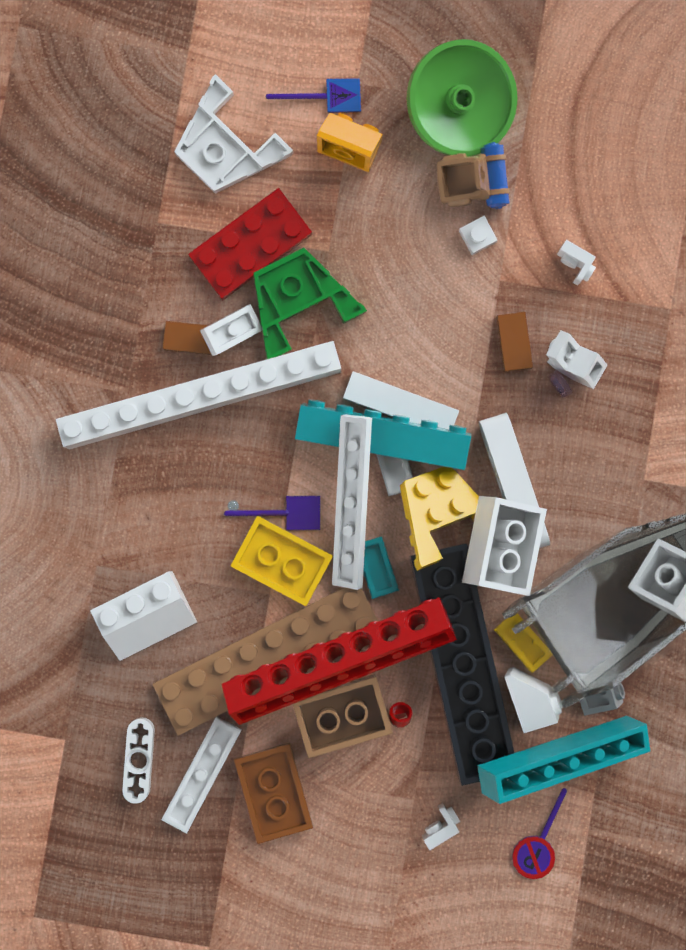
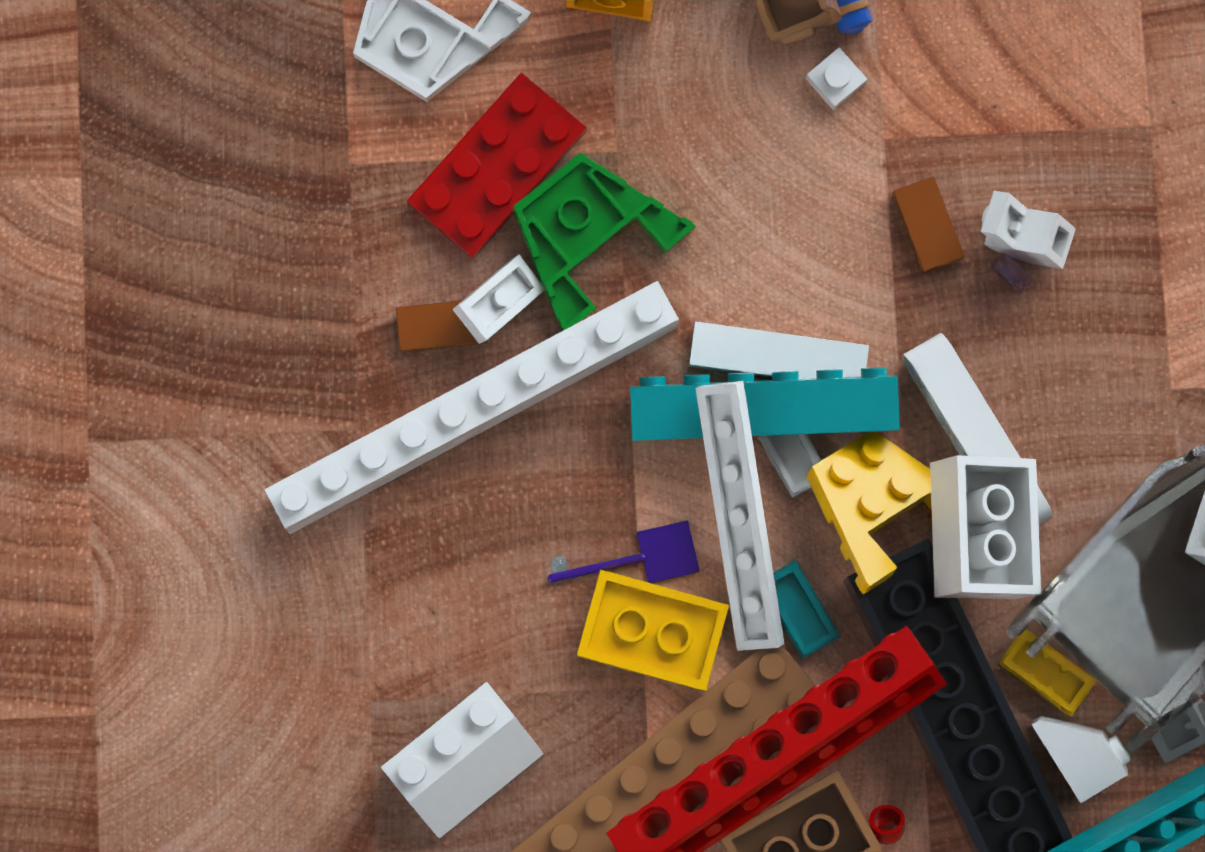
camera: 10 degrees left, 5 degrees down
white bracket [557,240,596,286] -> none

